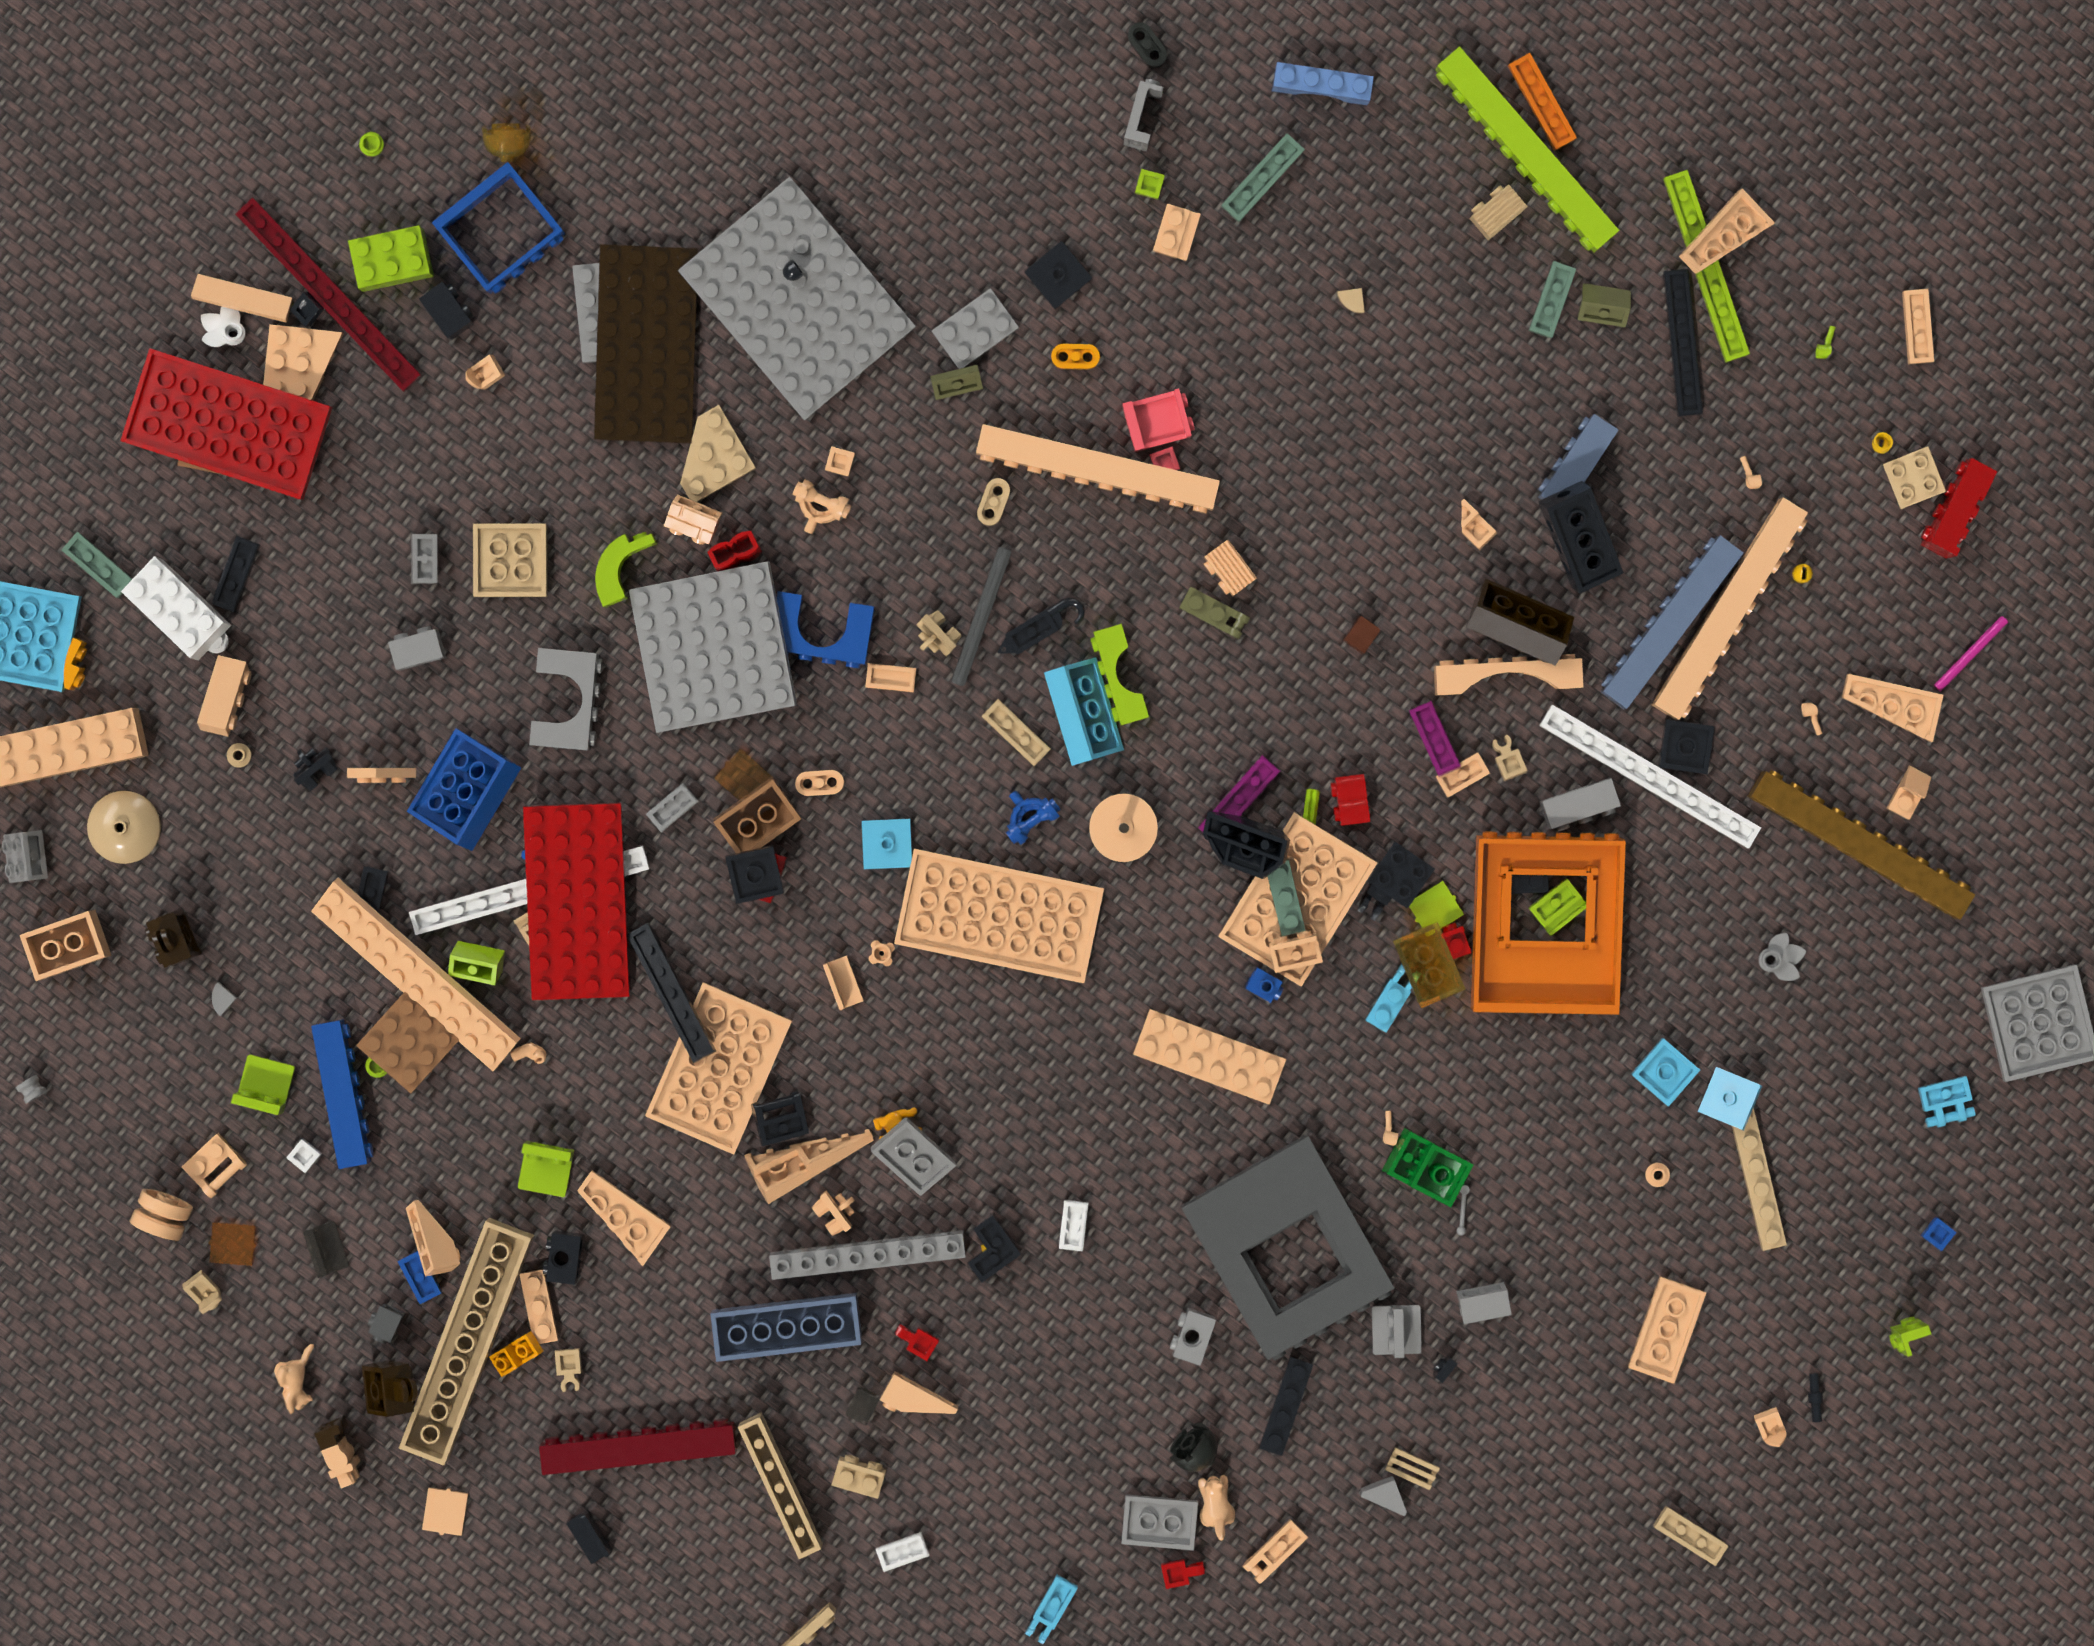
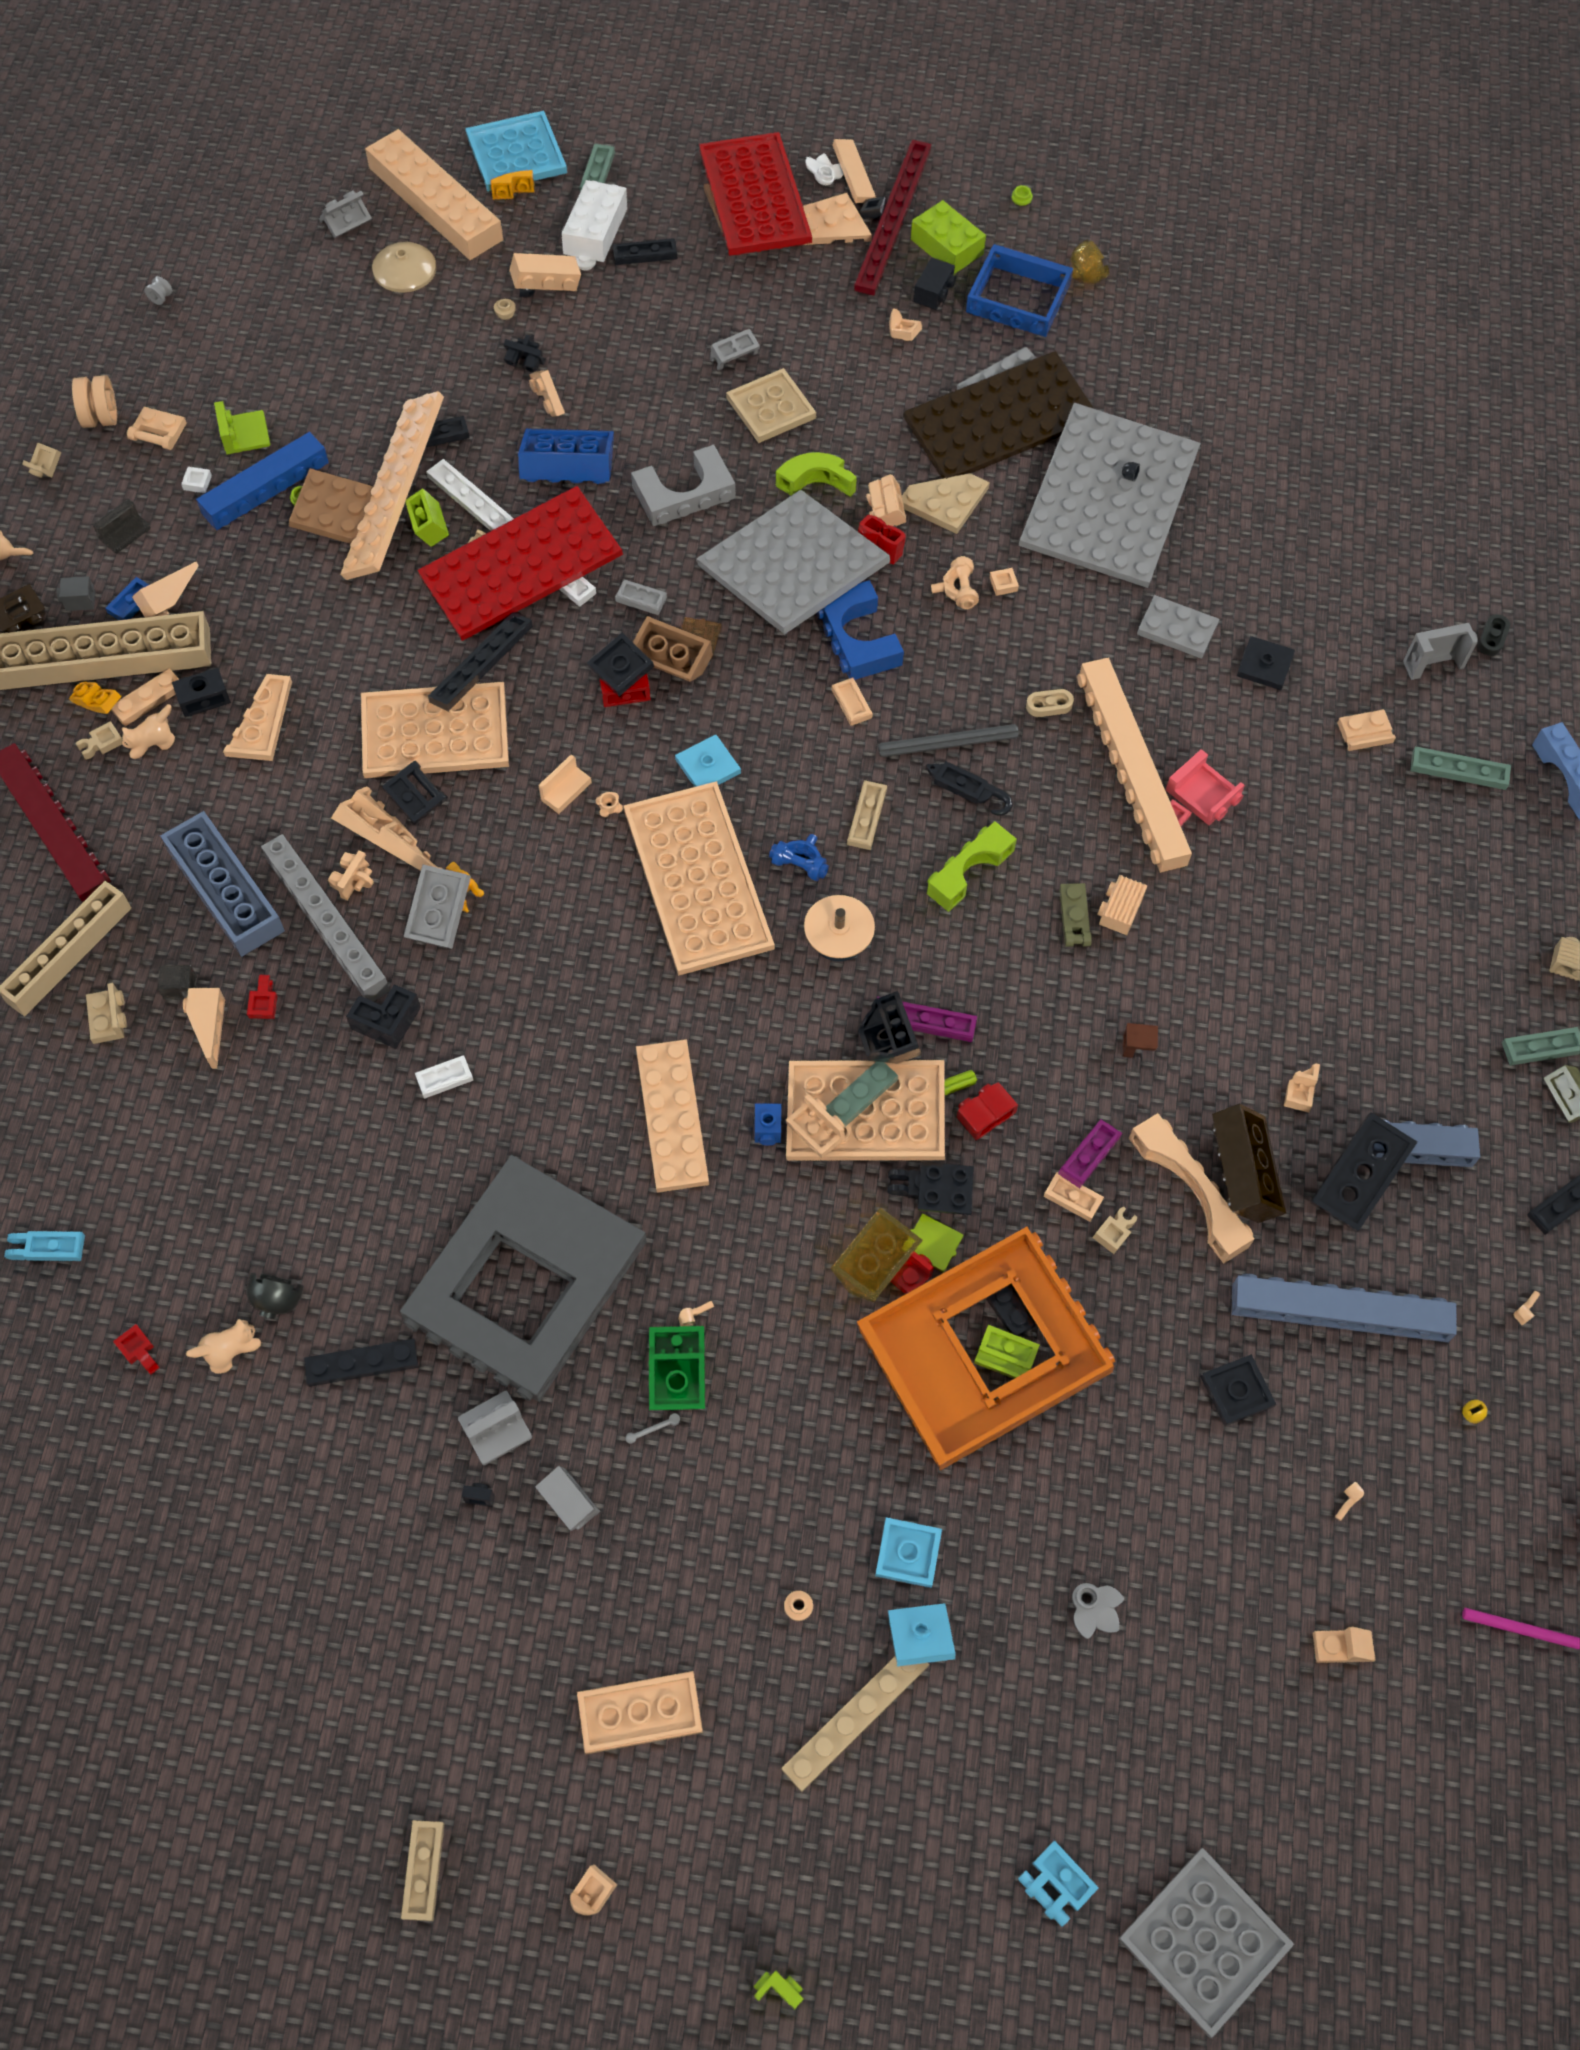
camera: 60 degrees right, 25 degrees down
light nougat brick [20,910,112,981] -> none
dark brown brick [145,910,202,968] -> none
clear orange piece [209,1222,257,1266] -> none
light grey tile [212,982,238,1016] -> none
light grey brick [388,626,446,671] -> none
light nougat arm [510,1042,547,1064] -> none
lime bracket [518,1141,574,1197] -> none
light nougat plate [795,770,844,796] -> none
white plate [876,1532,930,1572] -> none
tan hips [917,610,961,656] -> none
olive plate [930,365,983,400] -> none
medium azure slope [1044,657,1124,766] -> none
light orange plate [1051,344,1100,370] -> none
light grey plate [1121,1494,1198,1550] -> none
lime plate [1135,169,1165,200] -> none
light grey brick [1169,1308,1216,1366] -> none
light nougat plate [1242,1519,1308,1584] -> none
tan tile [1337,288,1365,313] -> none
light grey slope [1359,1476,1407,1516] -> none
medium azure hinge [1365,963,1420,1033] -> none
tan tile [1385,1447,1440,1490] -> none
white plate [1539,705,1761,849] -> none
light grey brick [1539,778,1621,832] -> none
light nougat brick [1651,497,1808,720] -> none
pearl gold brick [1747,770,1976,920] -> none
black bar [1808,1373,1823,1422] -> none
light nougat wing [1842,674,1943,742] -> none
blue plate [1920,1217,1957,1251] -> none
none -> light nougat animal [122,704,175,759]

